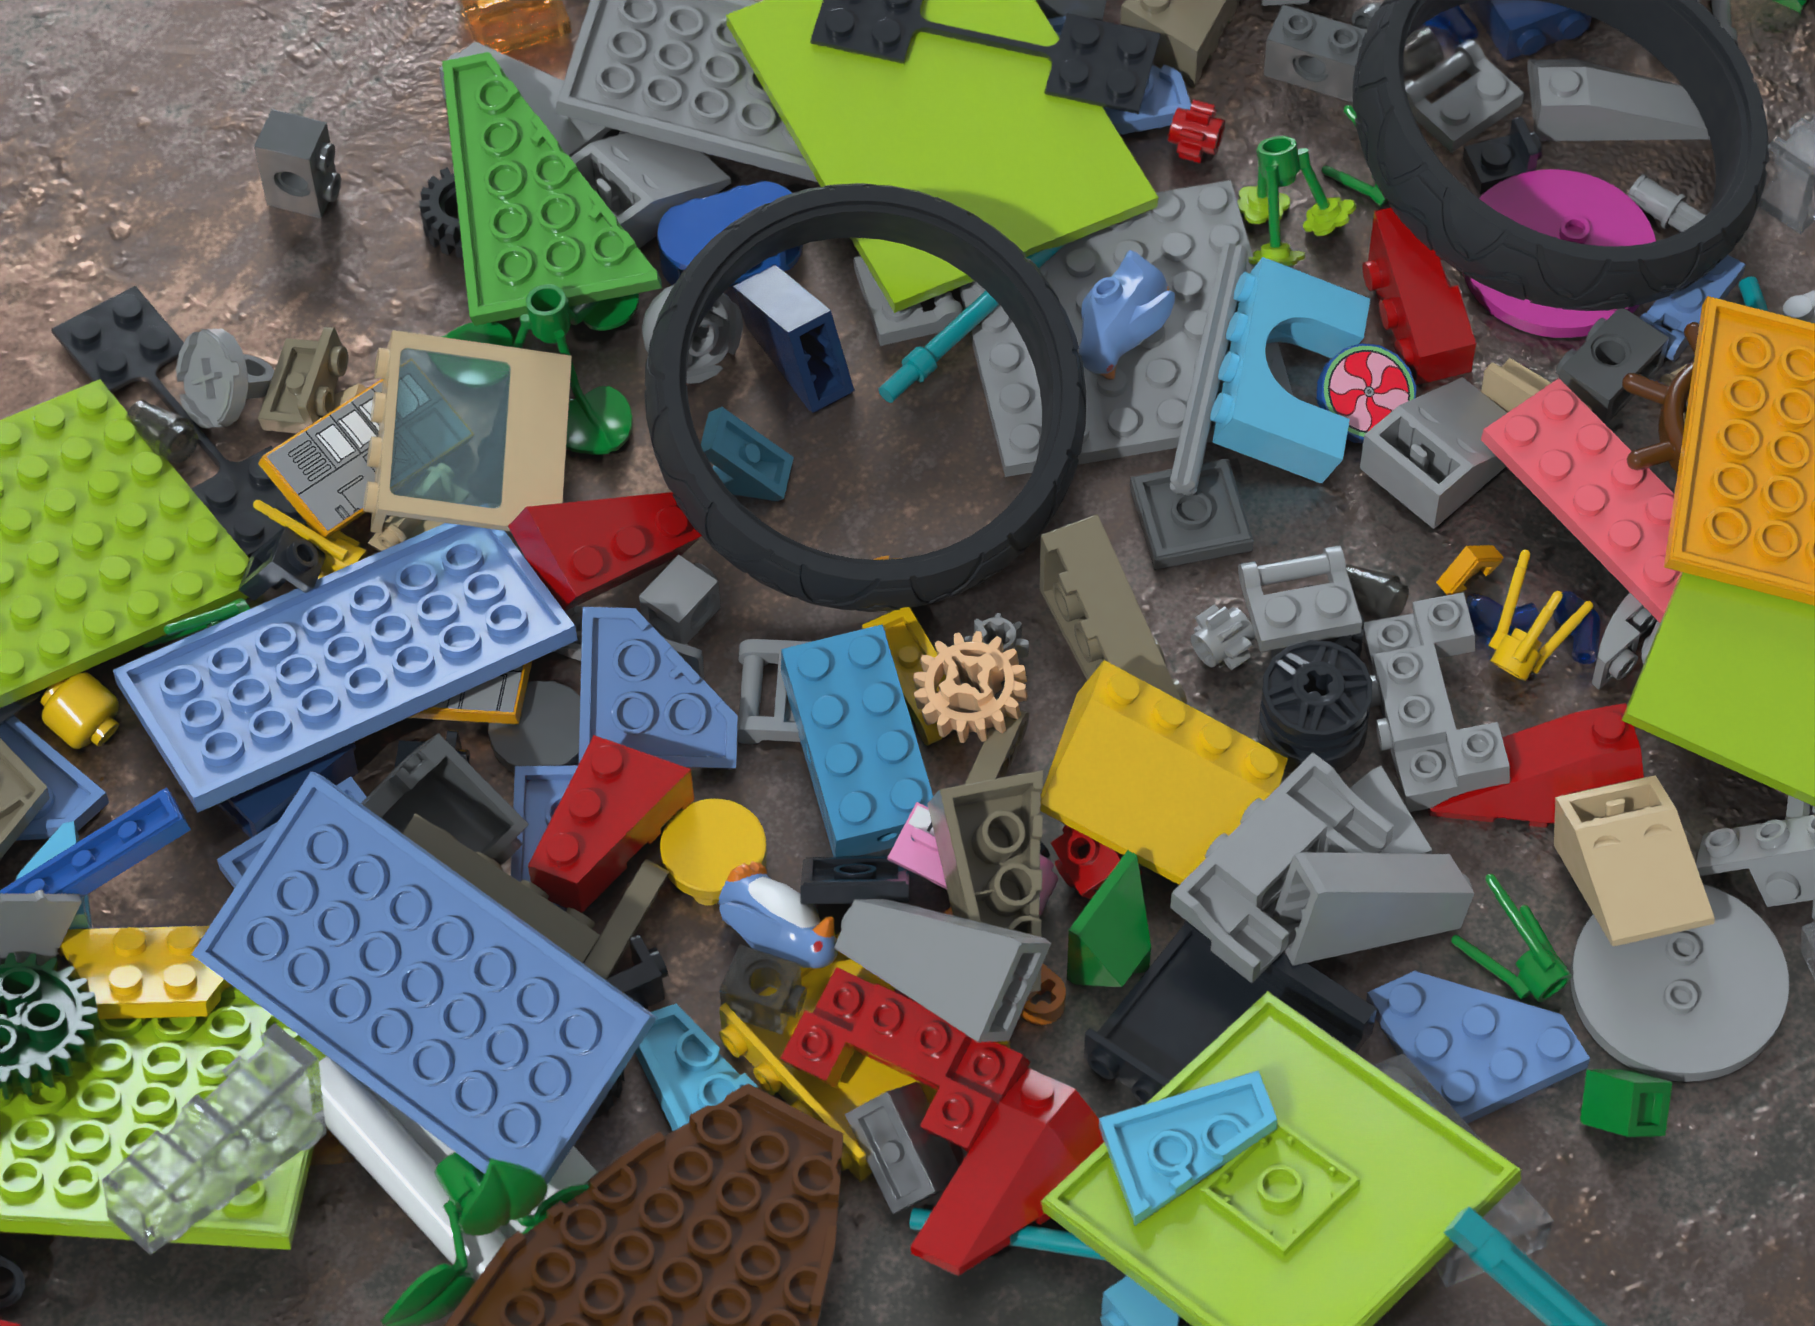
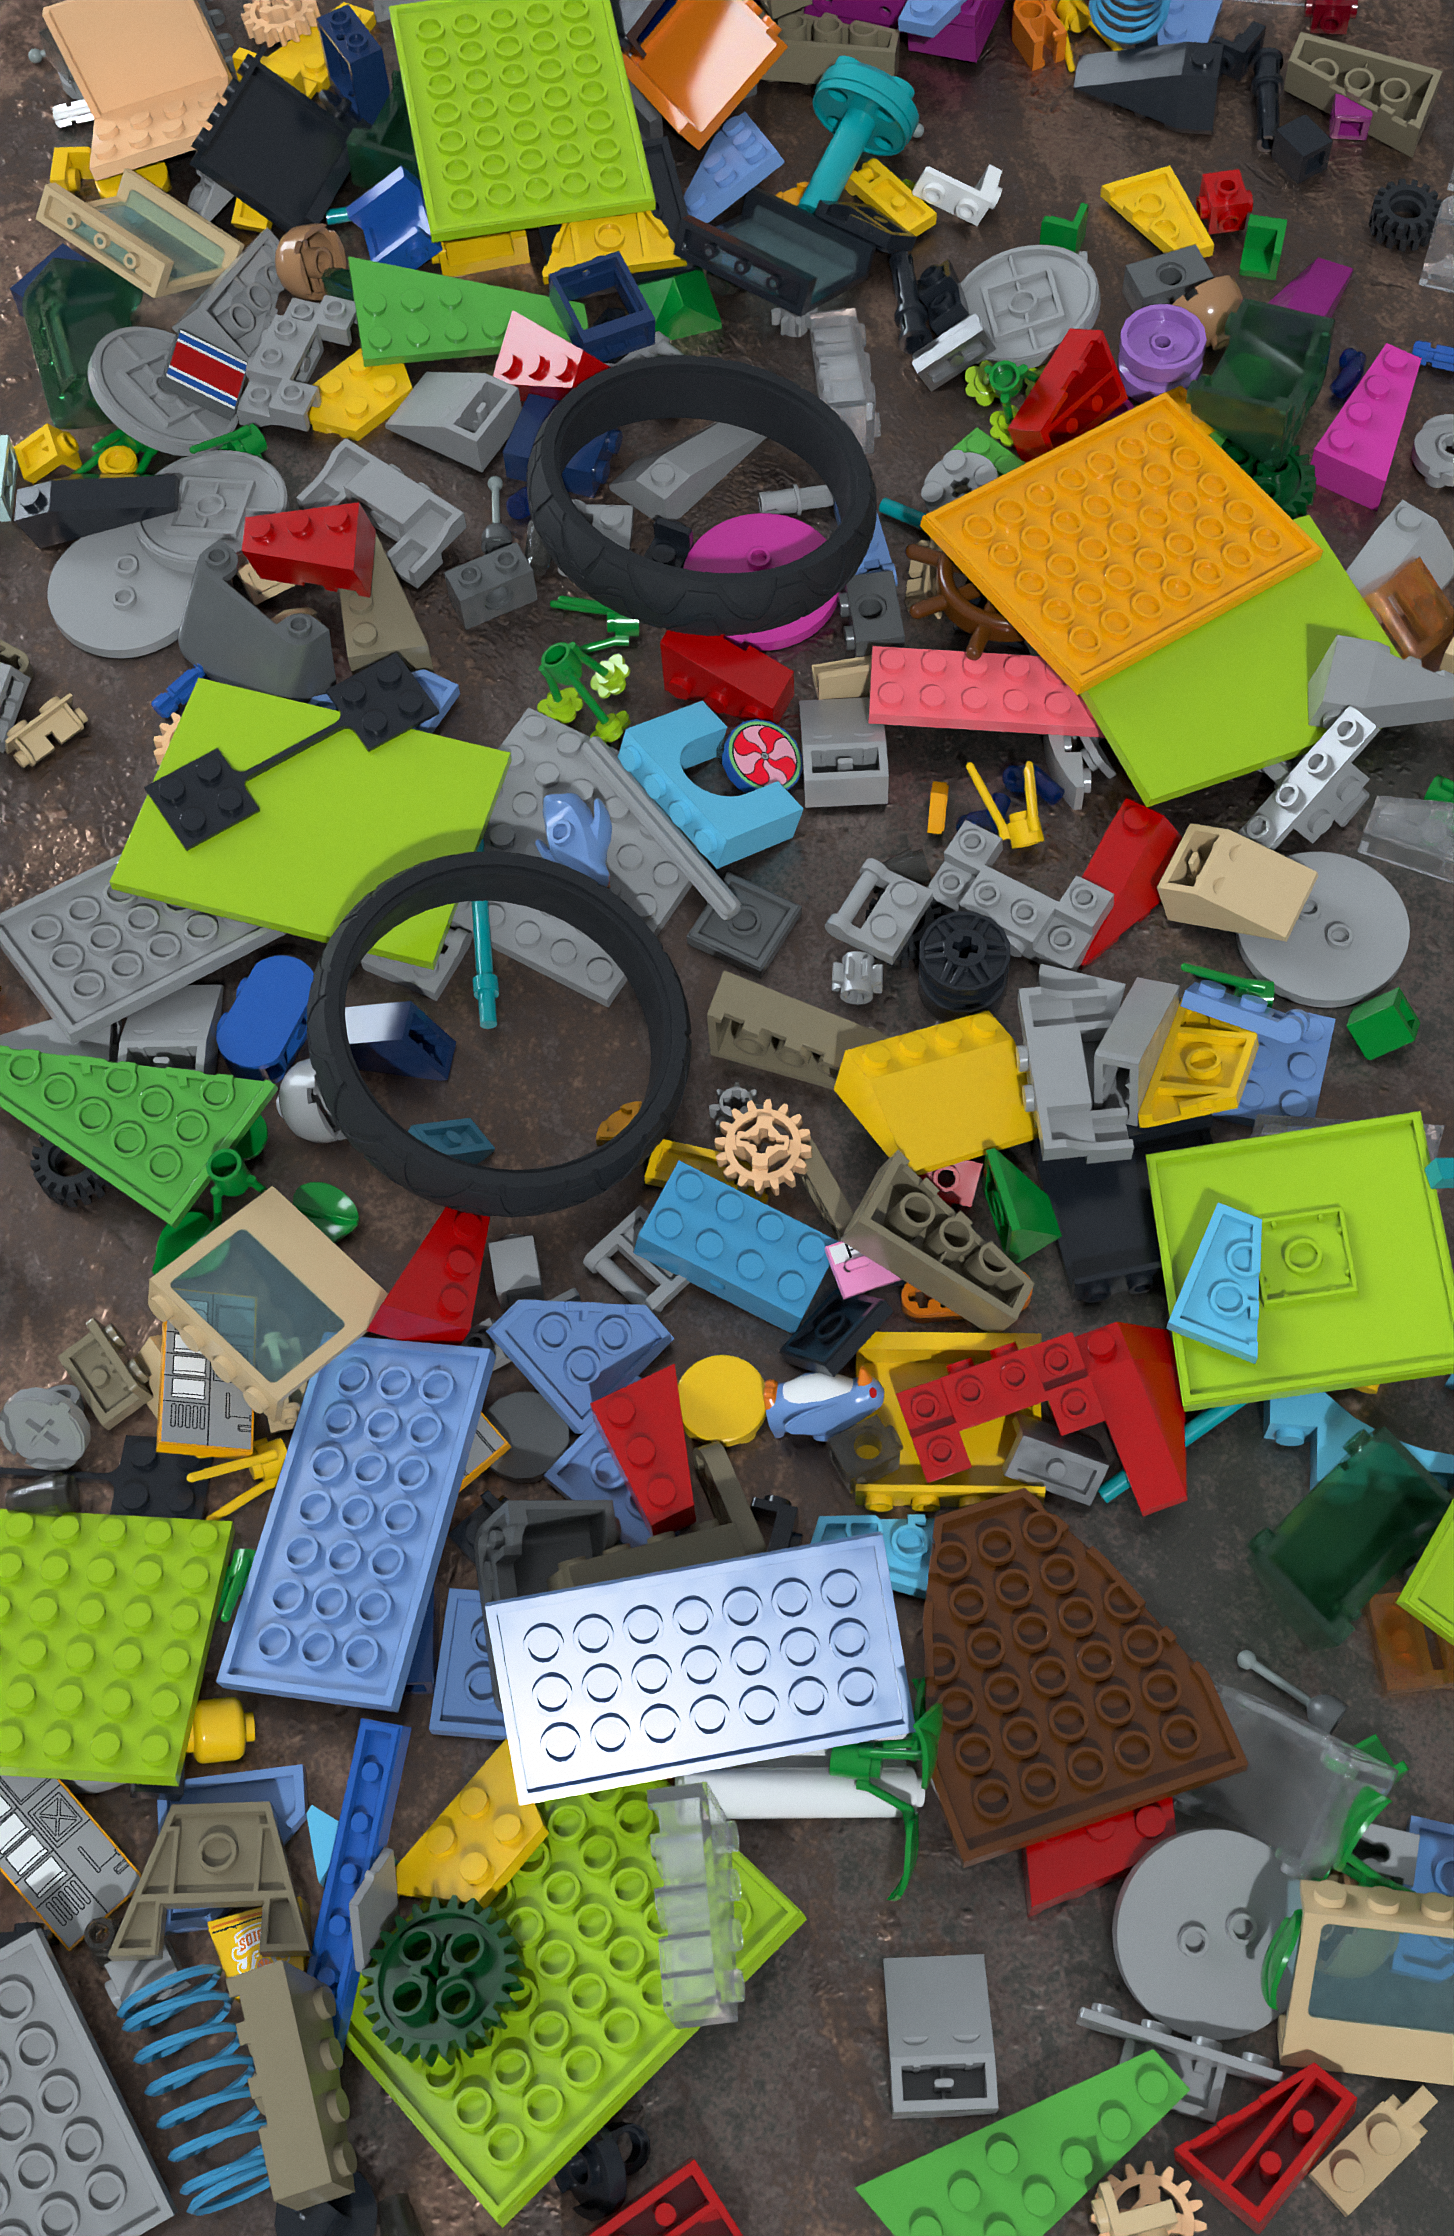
camera: 45 degrees left, 5 degrees up
black bracket [238,526,326,601] -> none
light grey slope [834,899,1051,1042] -> none
red gear [1168,99,1225,163] -> none
none -> yellow wing [1138,998,1259,1128]
none -> medium blue plate [1180,980,1310,1044]

